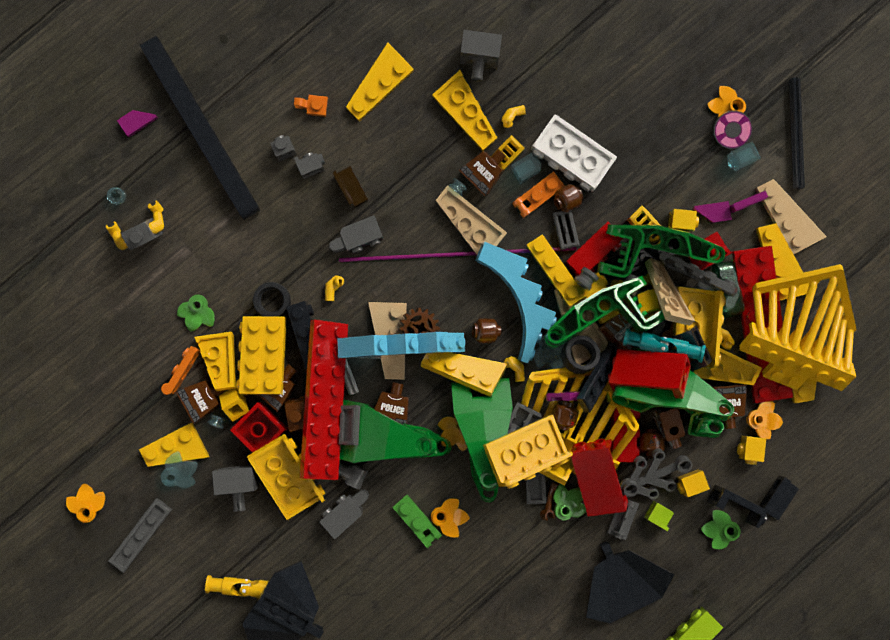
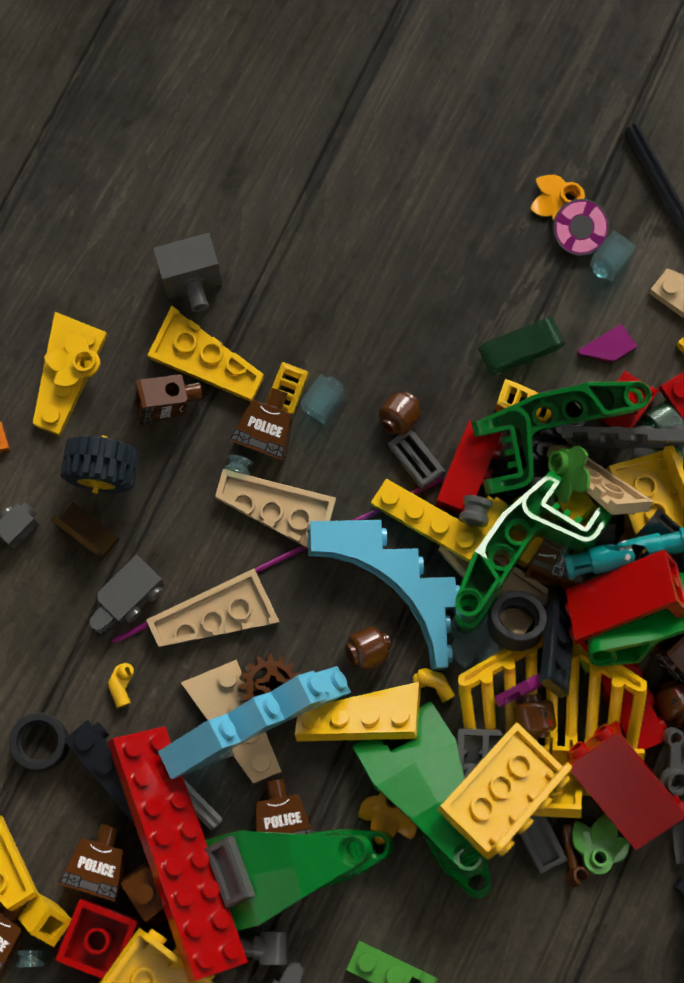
camera: 20 degrees left, 10 degrees down
yellow bracket [236,316,286,395] -> none
light orange plate [431,498,470,538] -> none
yellow arm [502,105,526,128] -> none
orange plate [512,171,565,219] -> none
white bracket [531,114,617,192] -> none
yellow brick [668,209,699,233] -> none
magenta tile [730,191,768,213] -> none
none -> yellow plate [44,331,101,387]
none -> black wheel [60,435,139,494]
none -> reddish brown torso [134,375,203,425]
none -> tan wing [146,569,280,647]
none -> clear green beam [478,317,566,376]
none -> bright green plate [548,446,590,504]

